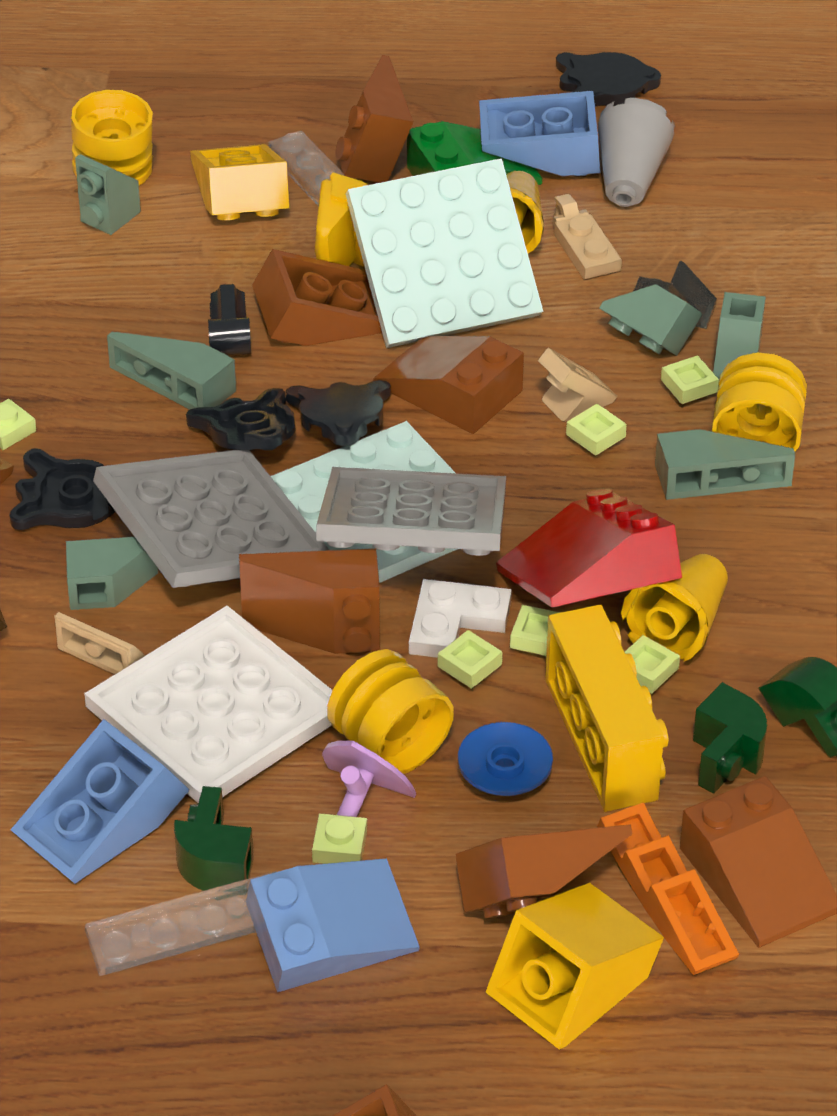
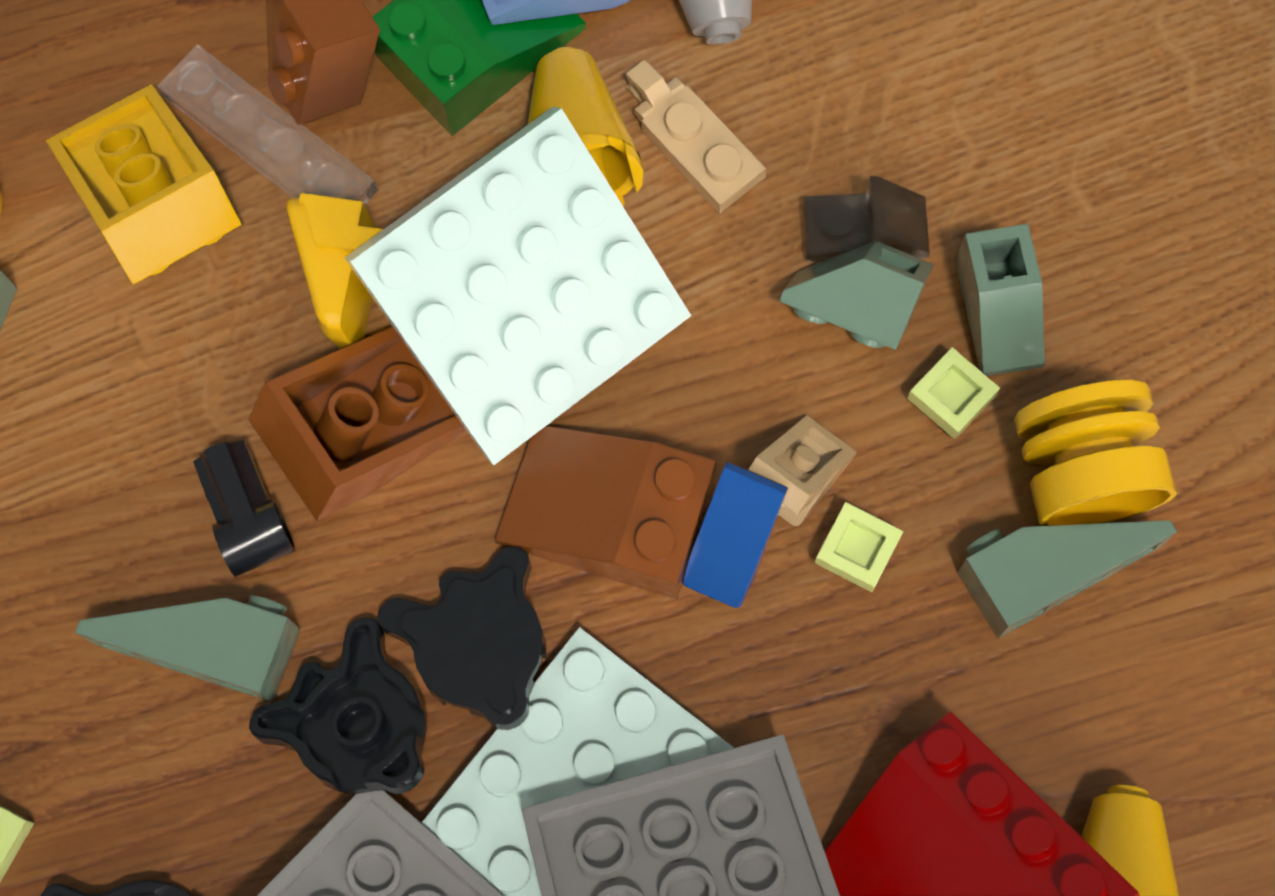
camera: 15 degrees left, 30 degrees up
none -> blue slope [682,462,788,608]

